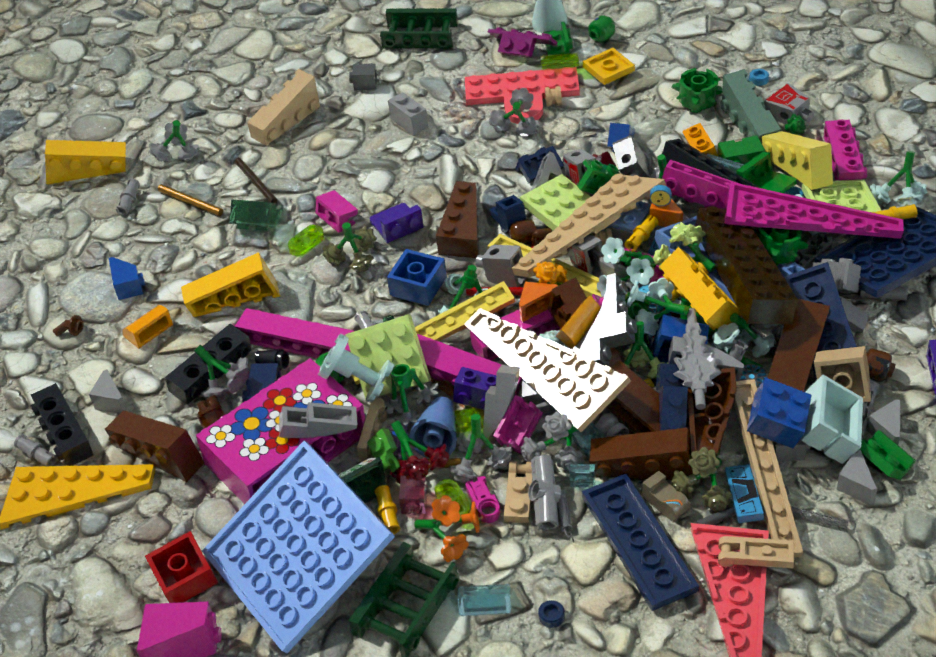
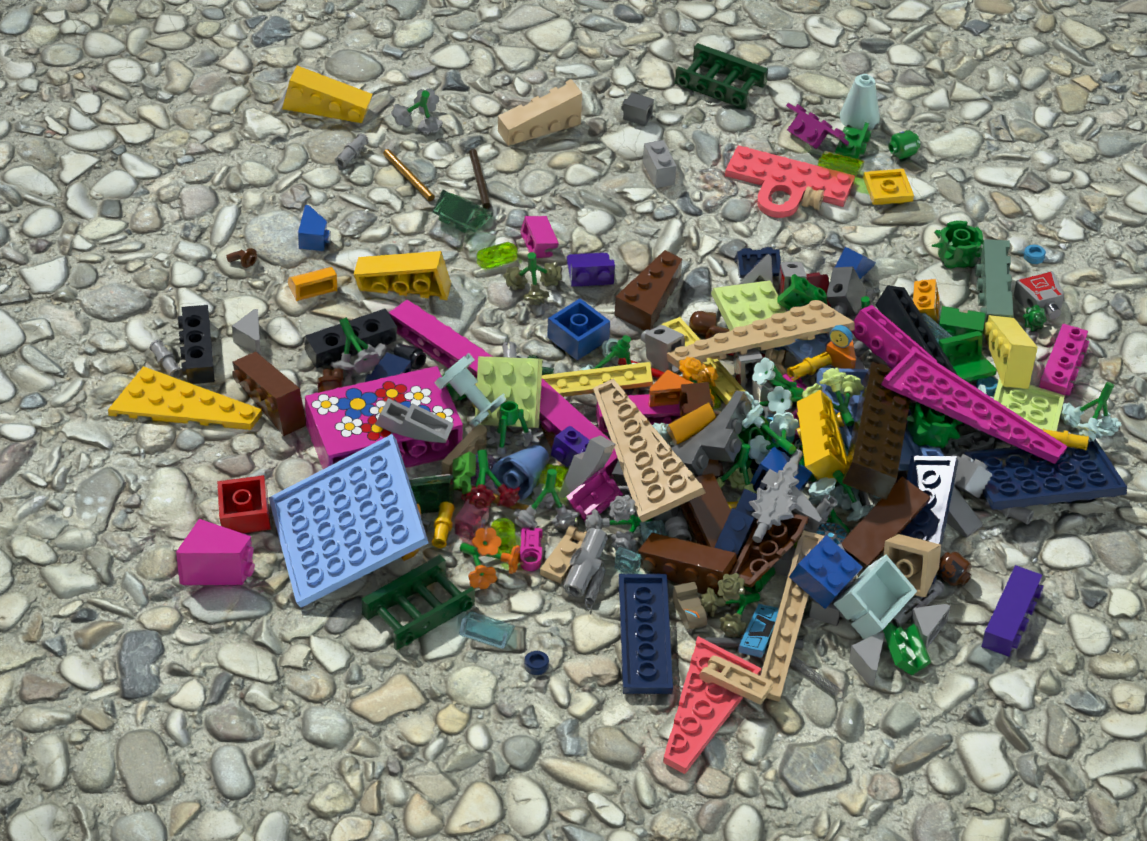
camera: 15 degrees right, 0 degrees up
light grey plant [489,87,539,138] -> none
dark blue brick [489,195,526,233] -> none

